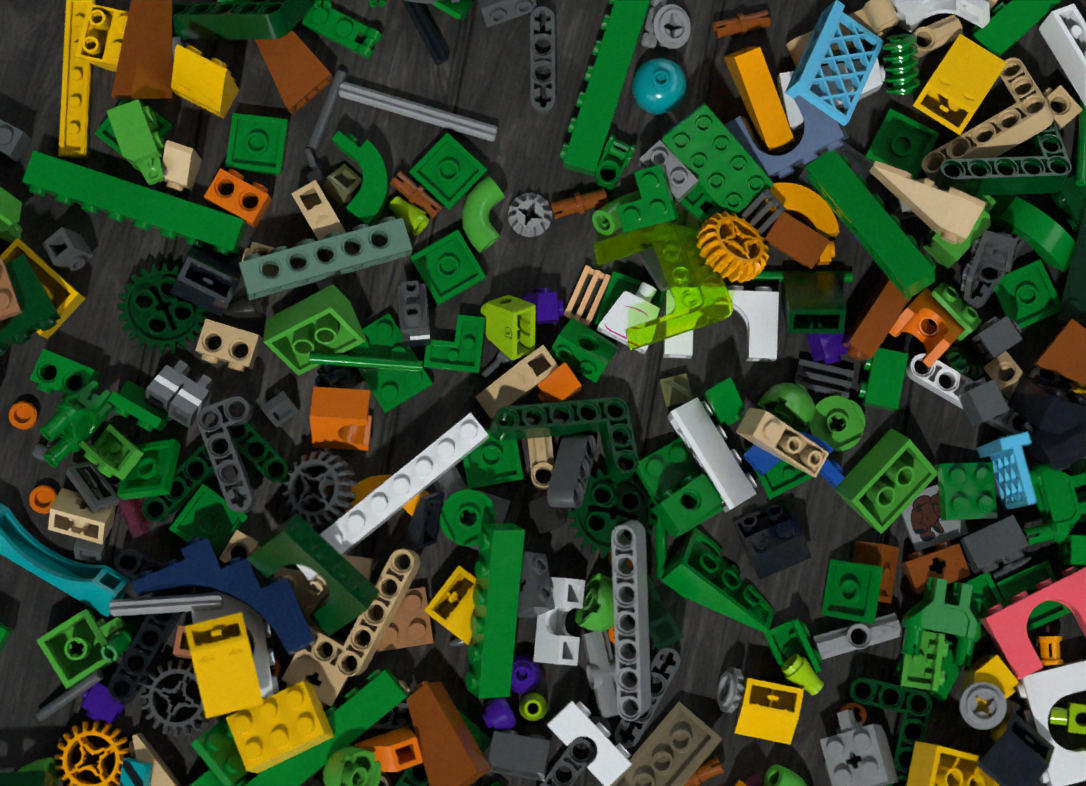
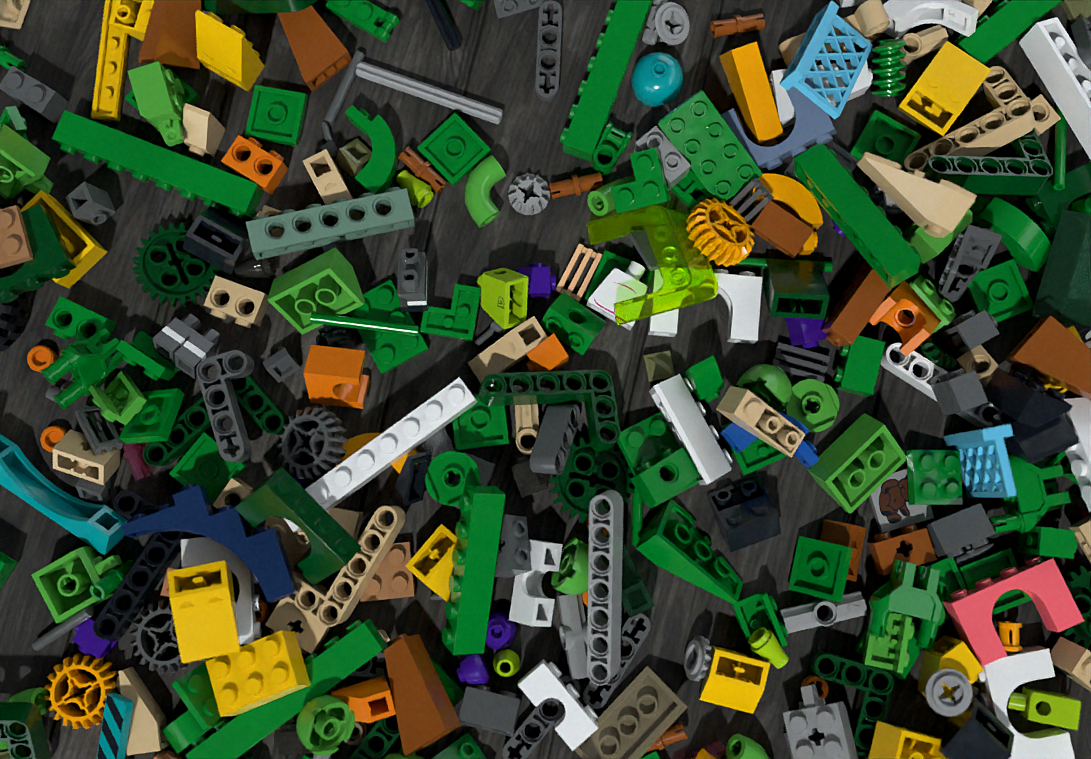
camera: 10 degrees right, 0 degrees up
light grey axle [109,593,224,616] -> none
green plate [410,230,486,306] -> none

